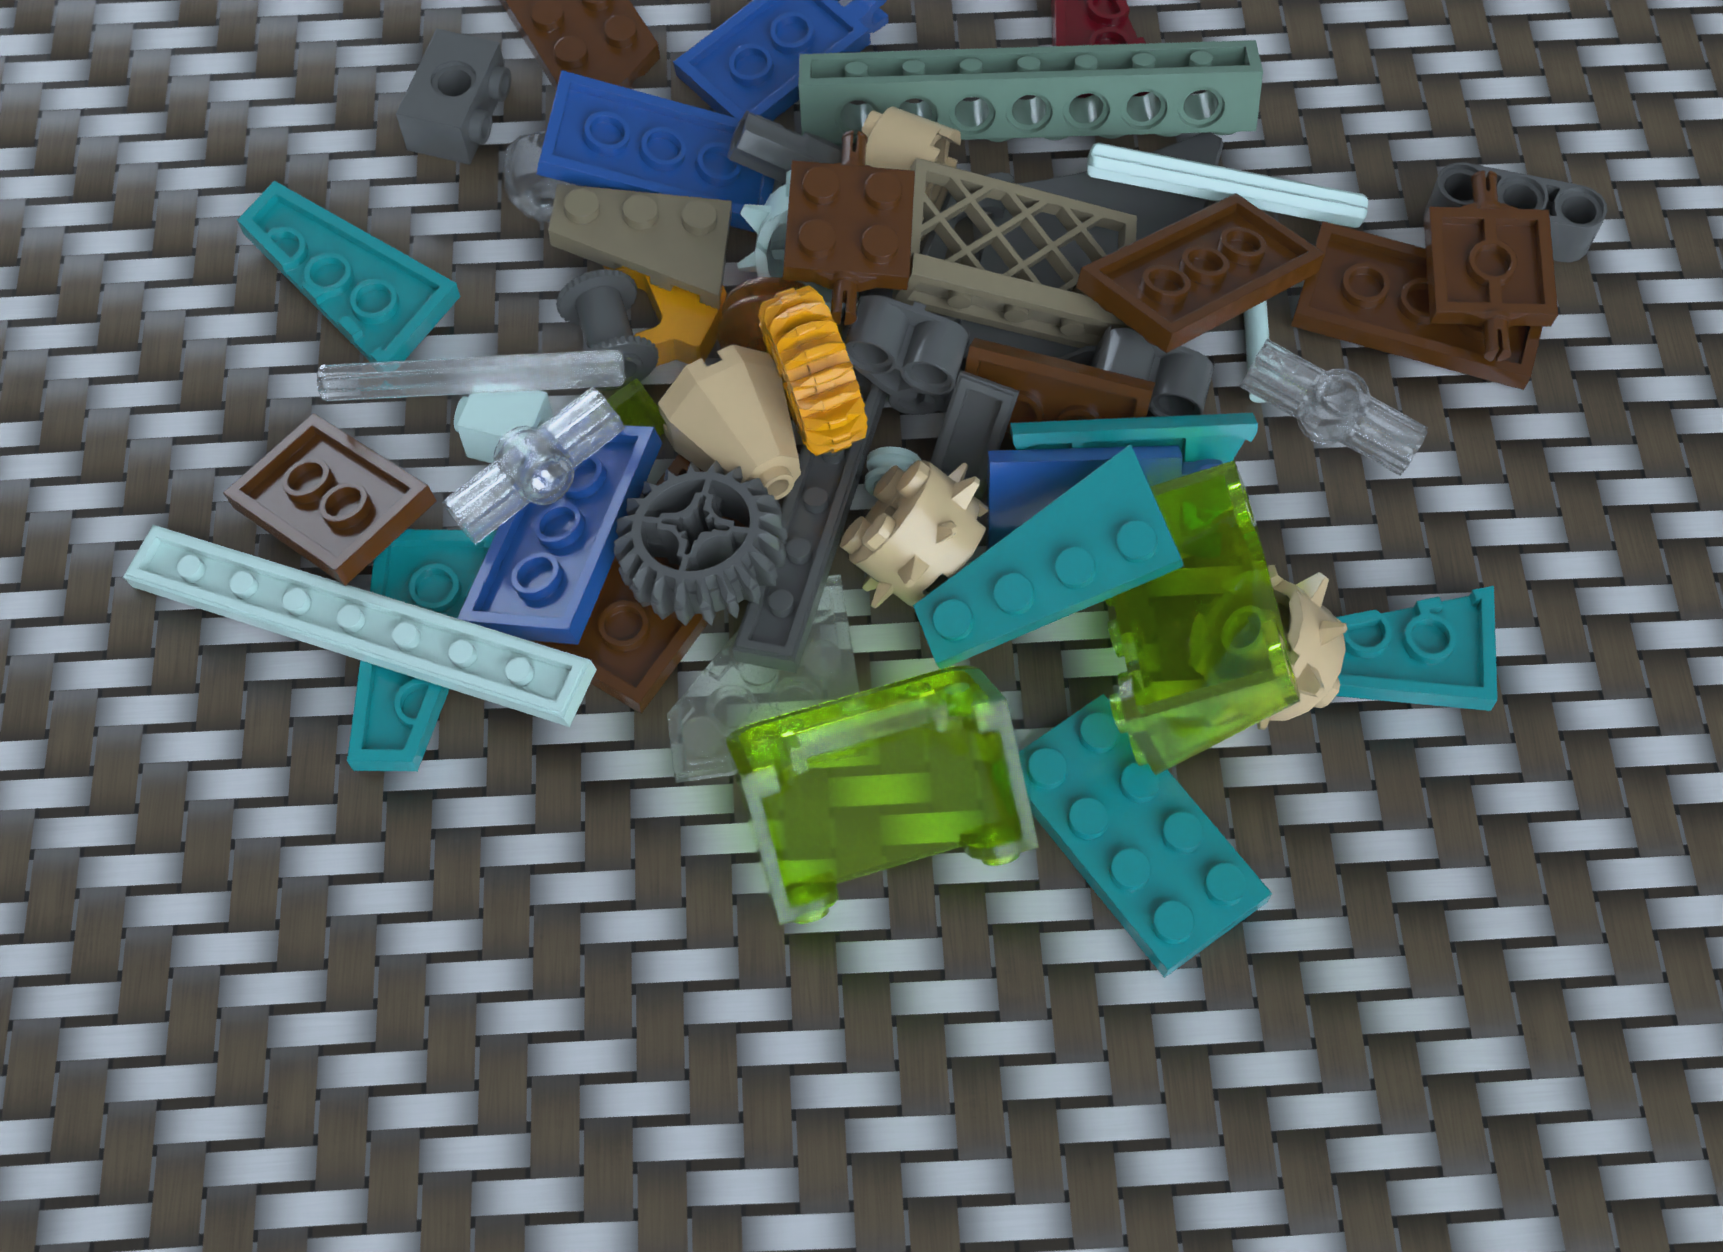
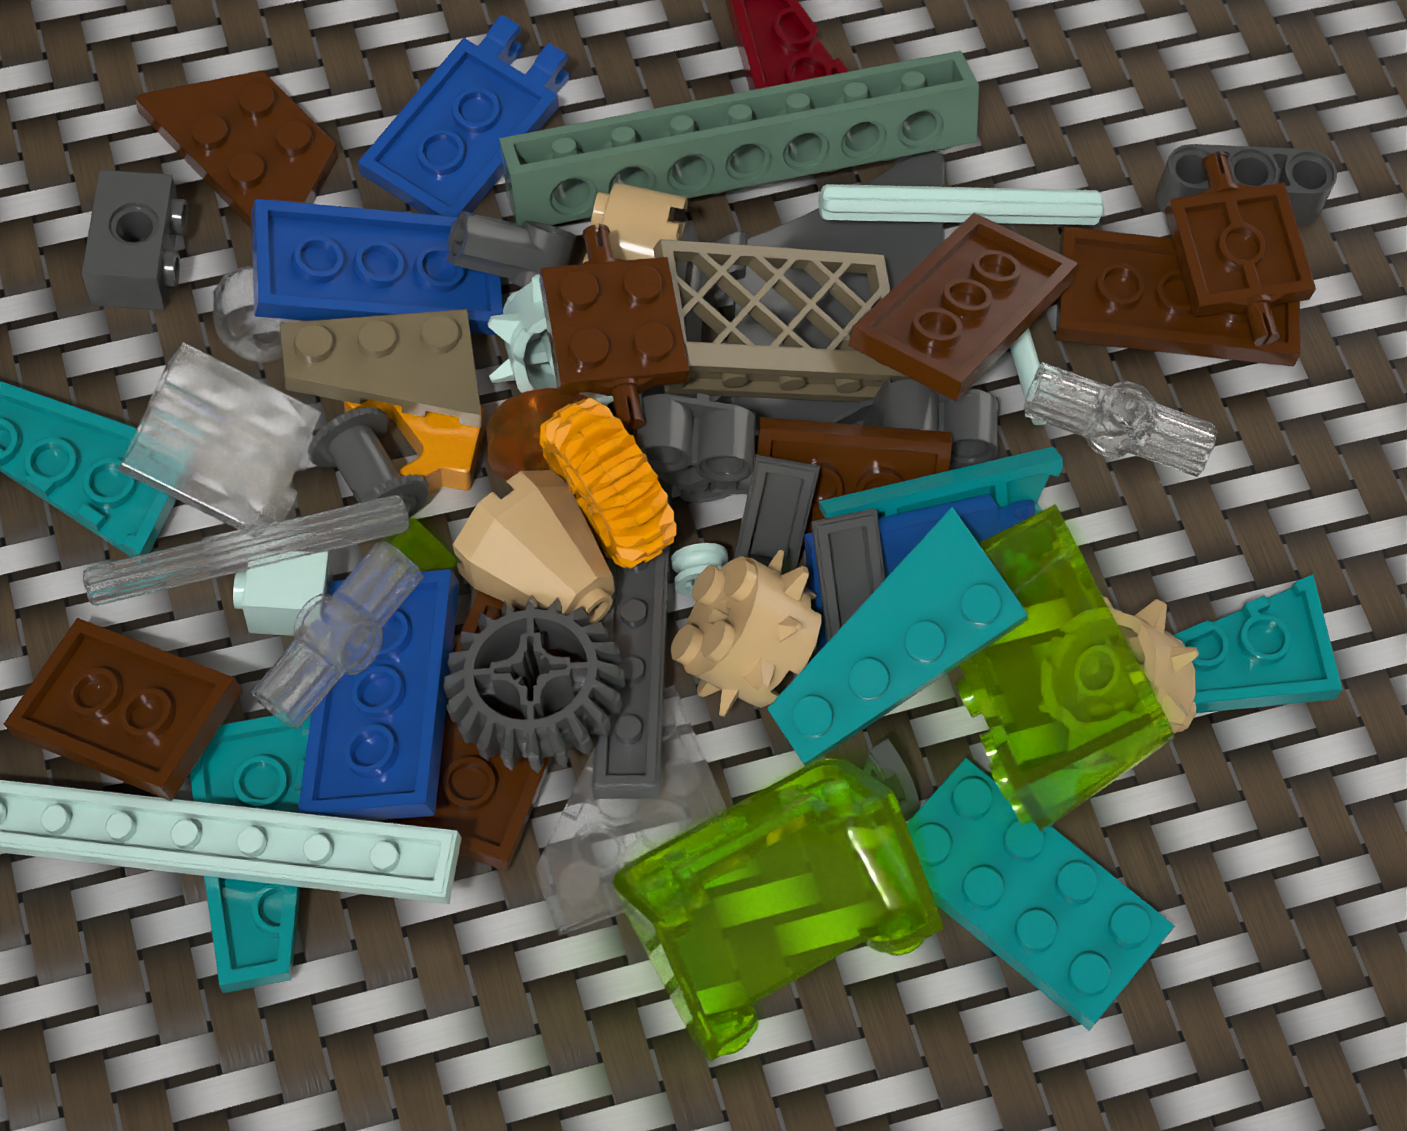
camera: 20 degrees left, 0 degrees up
none -> clear brick [117,342,321,538]
none -> dark grey tile [811,508,885,643]
none -> dark grey tile [862,738,920,825]

